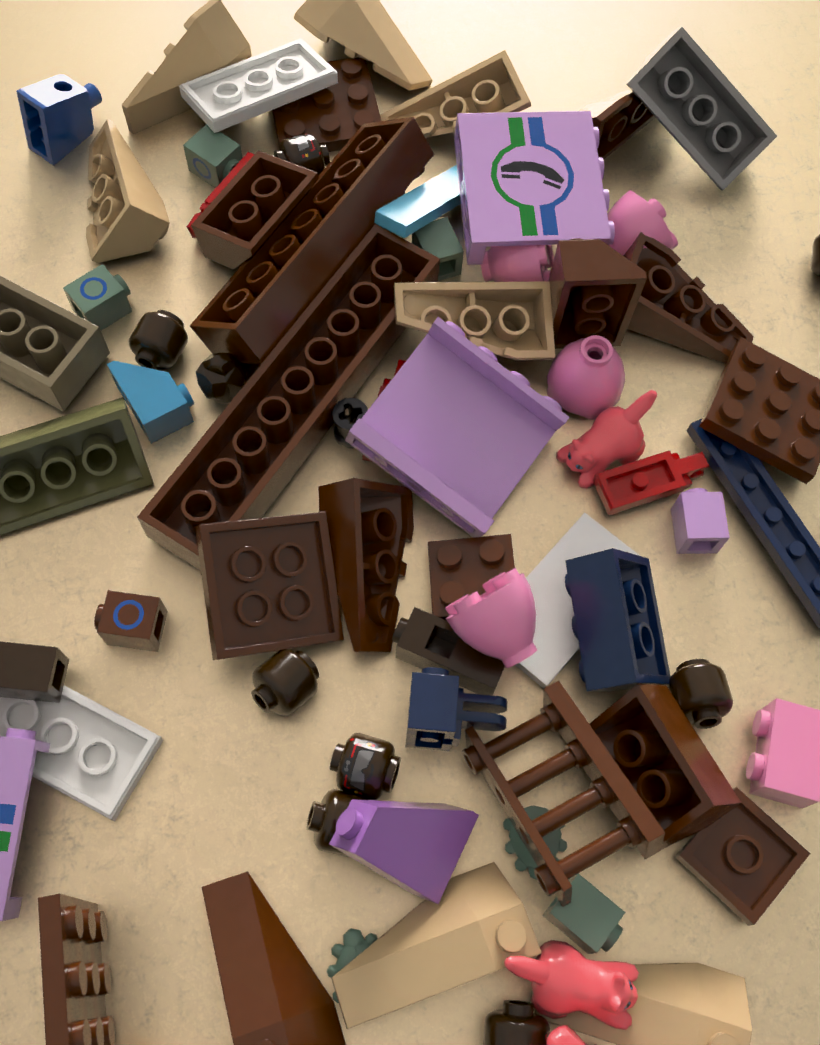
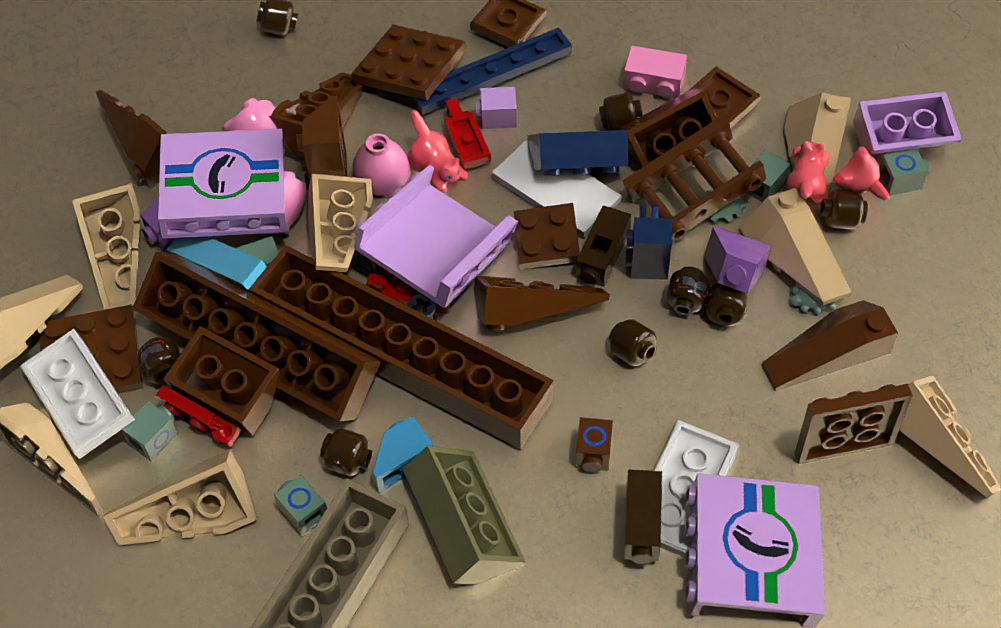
camera: 85 degrees left, 10 degrees down
blue torso [16,74,102,165] -> none
reddish brown plate [195,512,344,660] -> none
dark brown rock [196,353,247,403] -> none
bright pink piece [445,568,537,668] -> none
light grey slope [626,26,777,190] -> none

